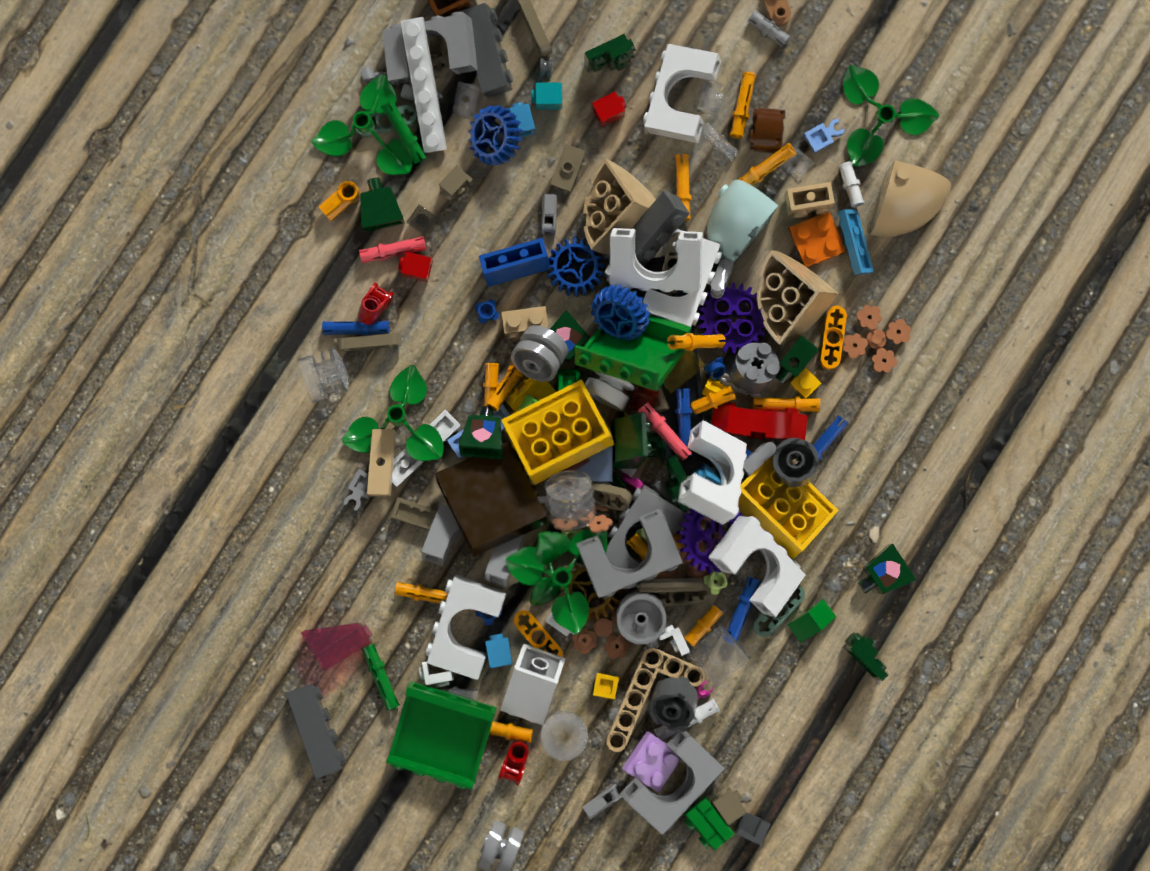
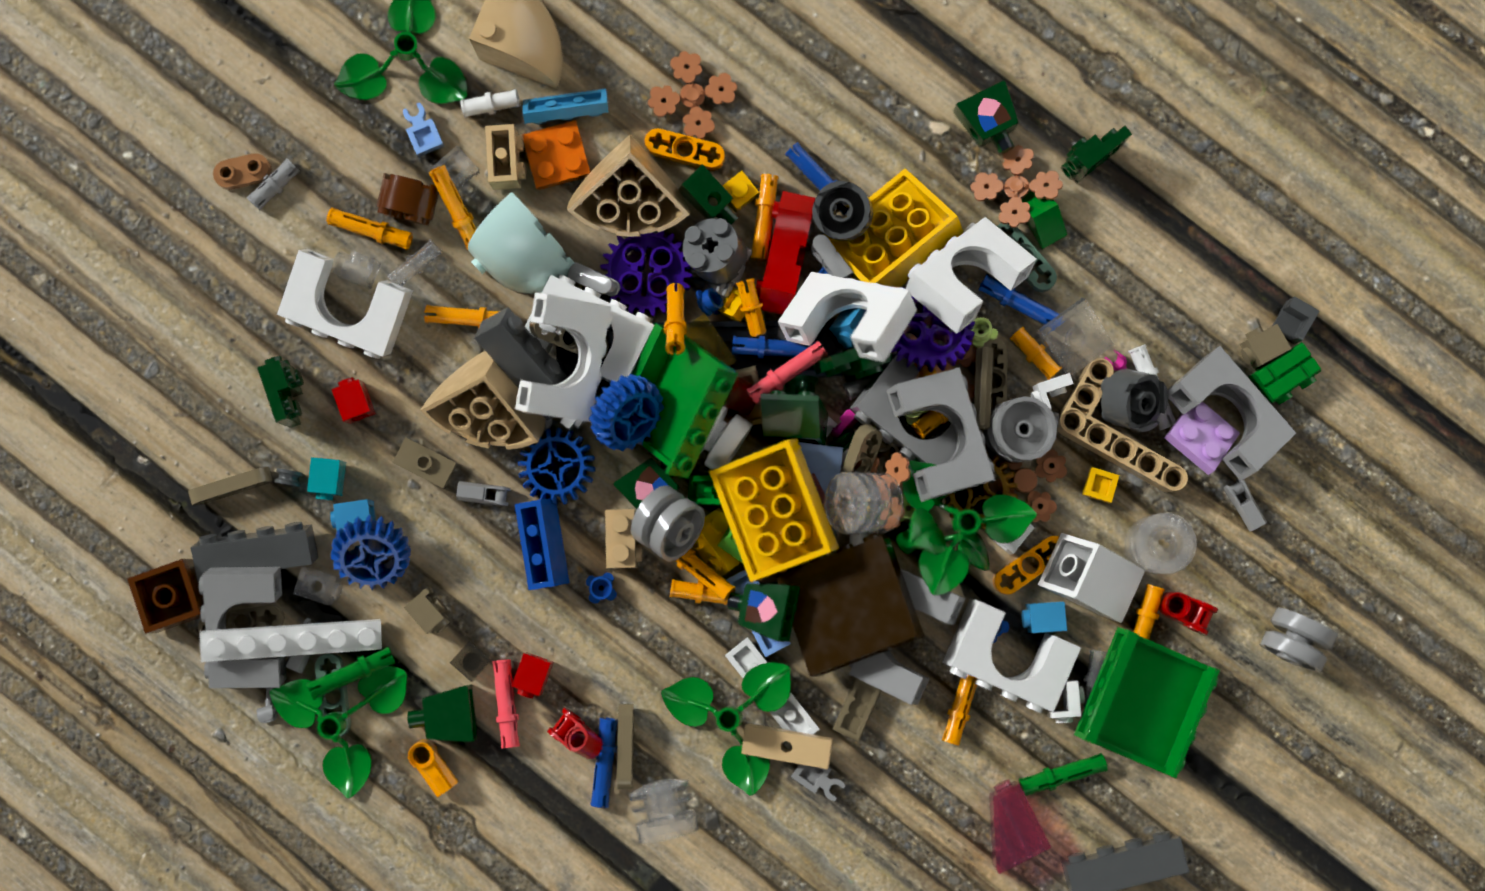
camera: 80 degrees left, 0 degrees up
none -> nougat plant [970,145,1063,228]

